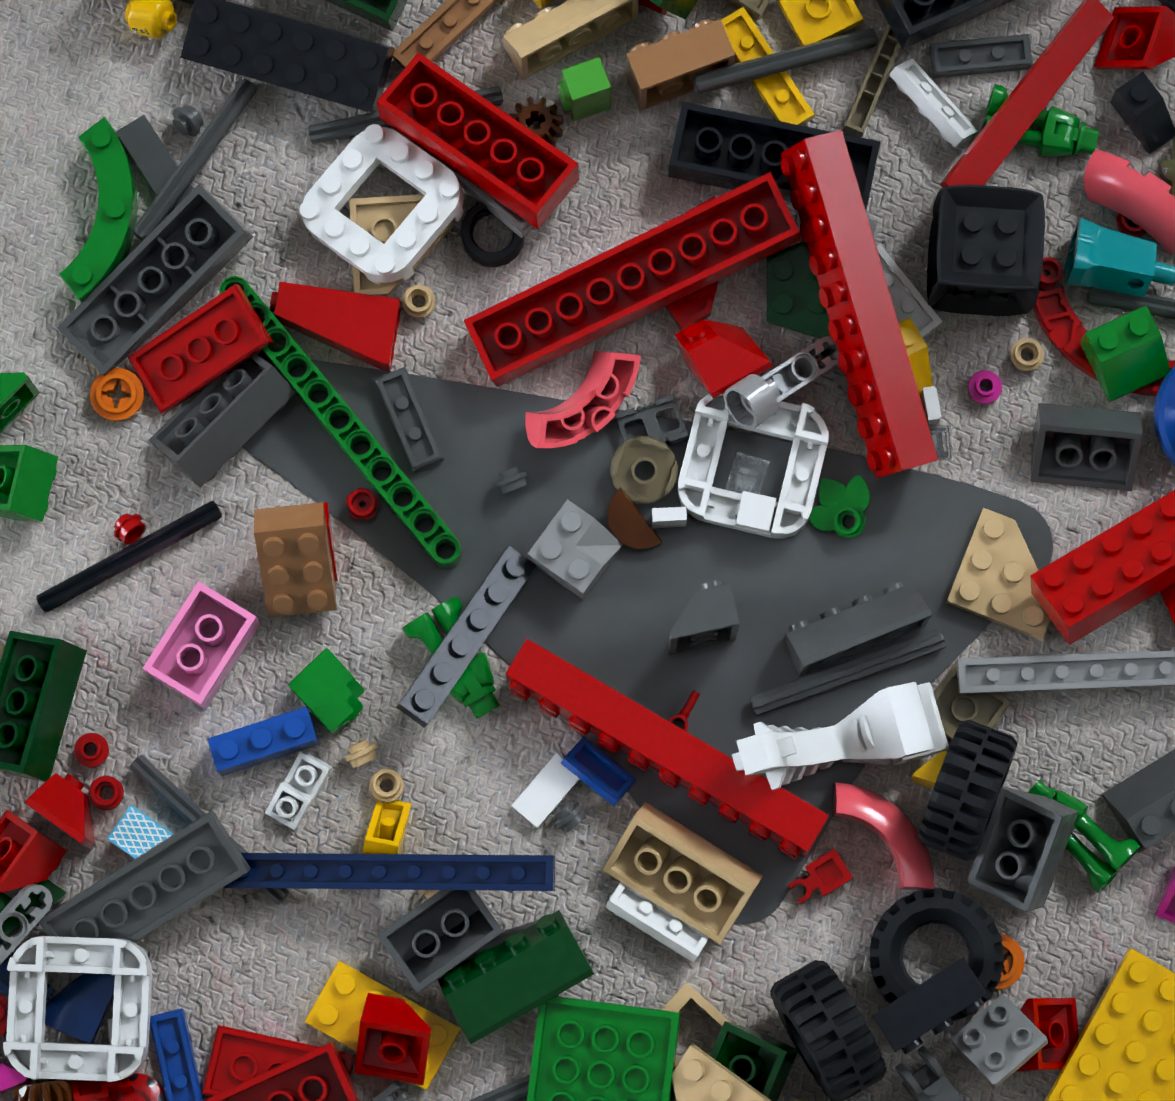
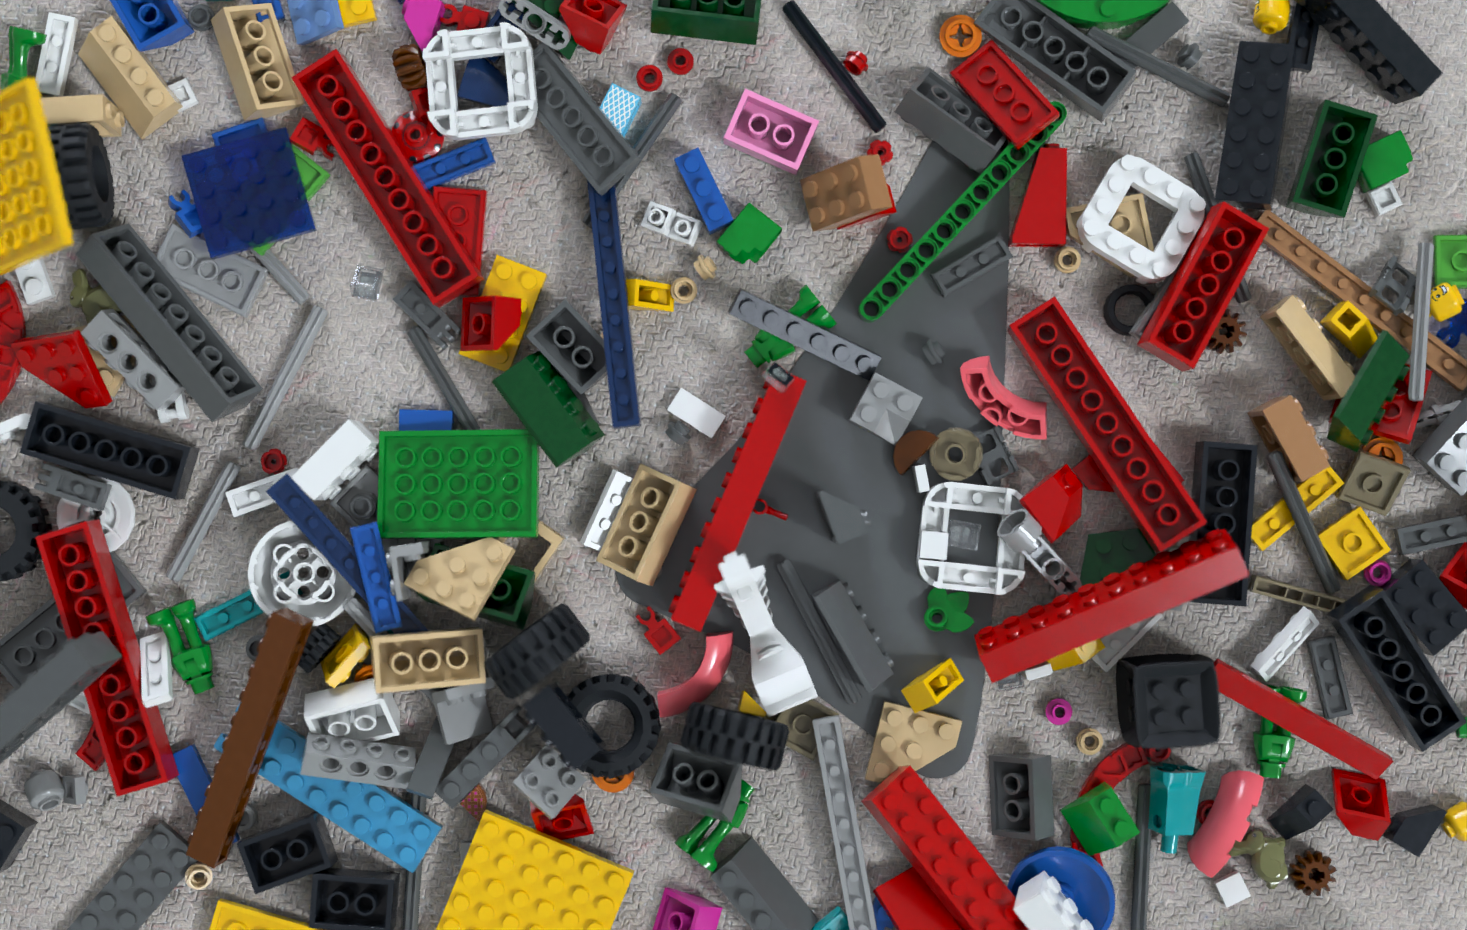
camera: 80 degrees right, 10 degrees up
red slope [25,773,96,850] -> none
bright green brick [558,57,611,121] -> none
blue tile [561,736,637,807] -> none
none -> slope [762,362,794,393]
none -> red plate [867,140,893,166]
none -> yellow slope [901,657,964,713]

